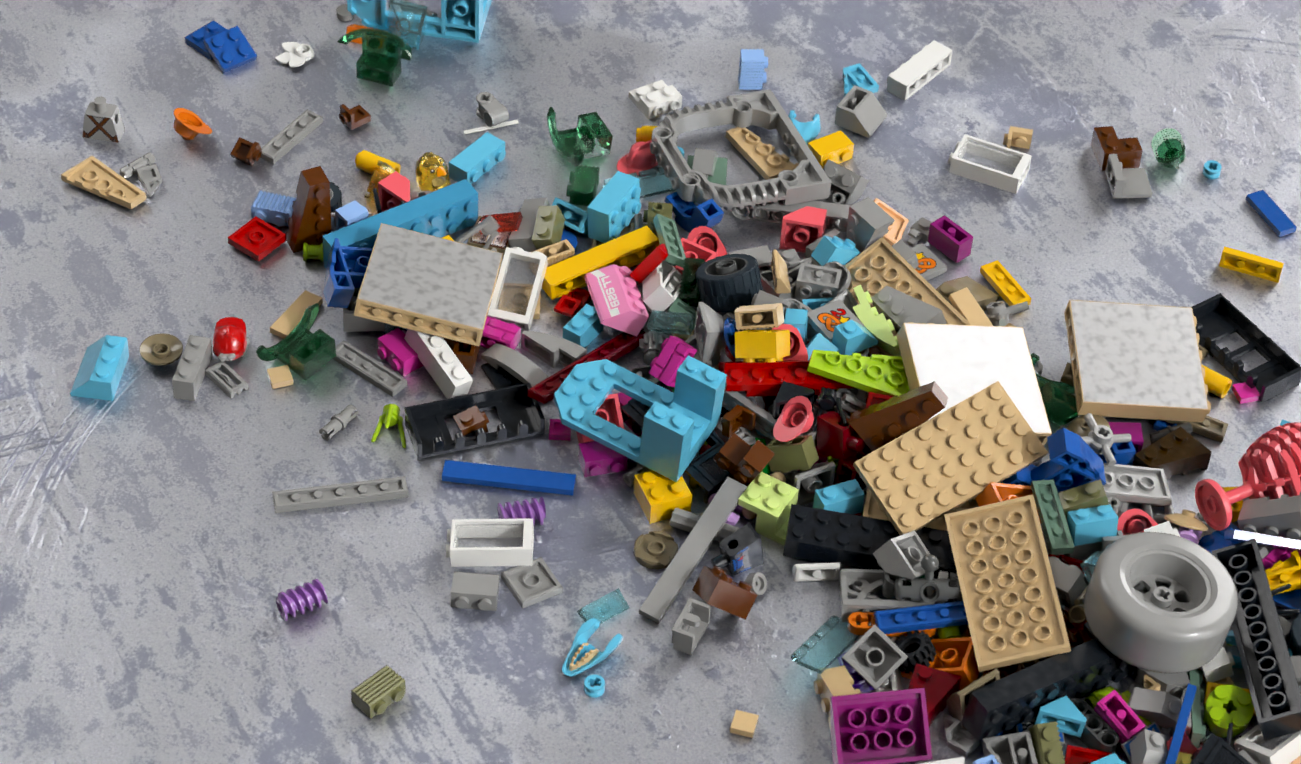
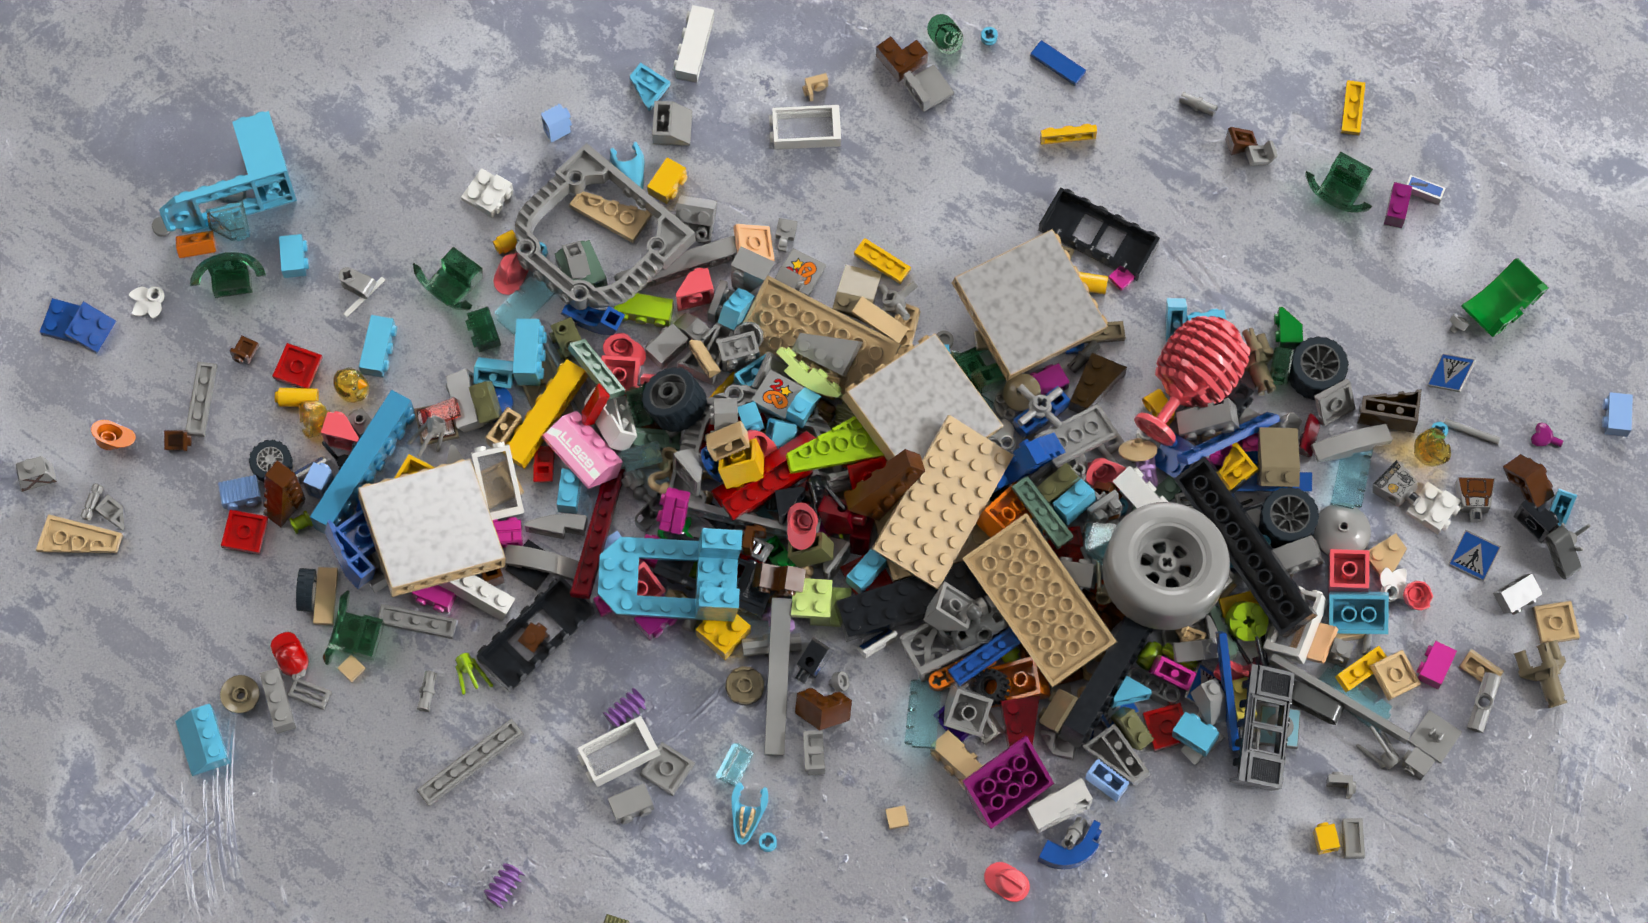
camera: 25 degrees left, 25 degrees up
blue tile [442,460,576,496] -> none
magenta brick [928,215,973,263] -> none
none -> red plate [272,343,323,388]
none -> medium azure brick [279,234,309,278]
none -> black wheel [296,568,317,612]
none -> lime brick [614,293,674,328]

